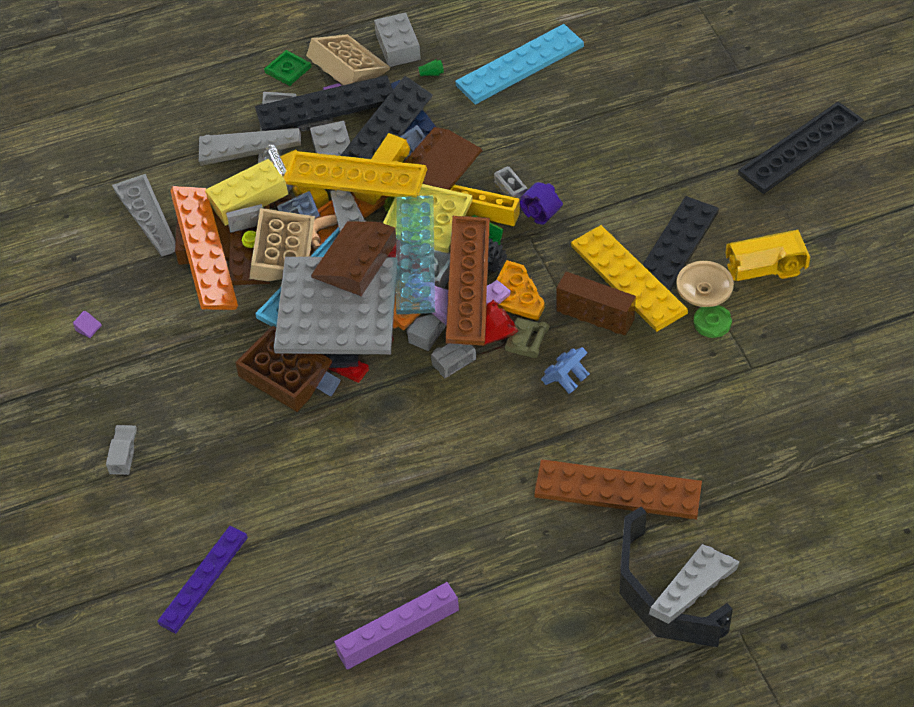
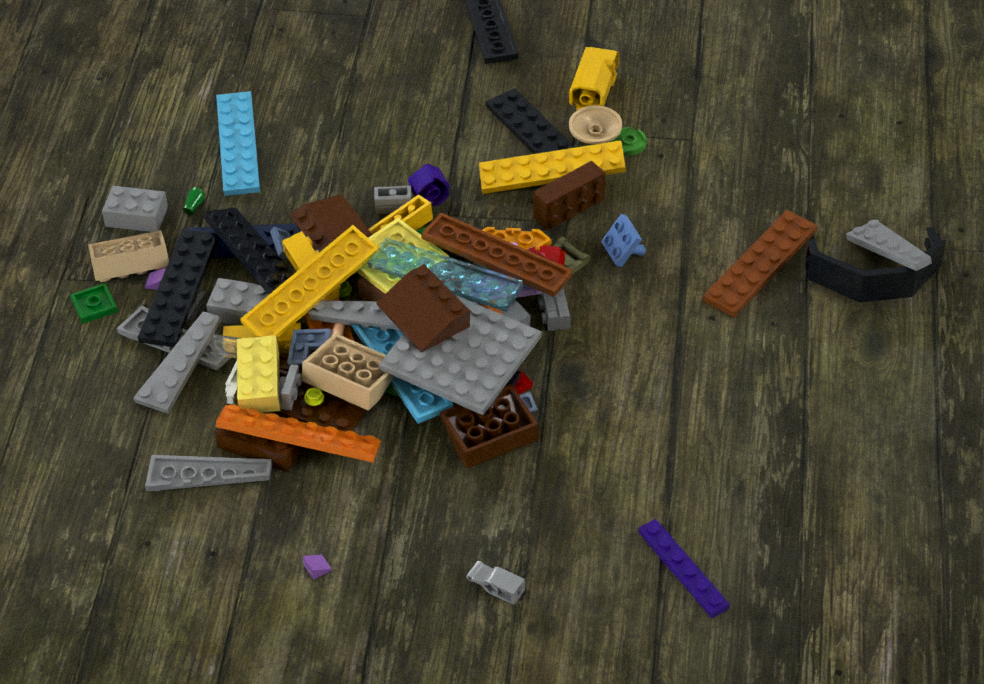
camera: 65 degrees left, 5 degrees down
medium lavender brick [334,582,459,670] -> none

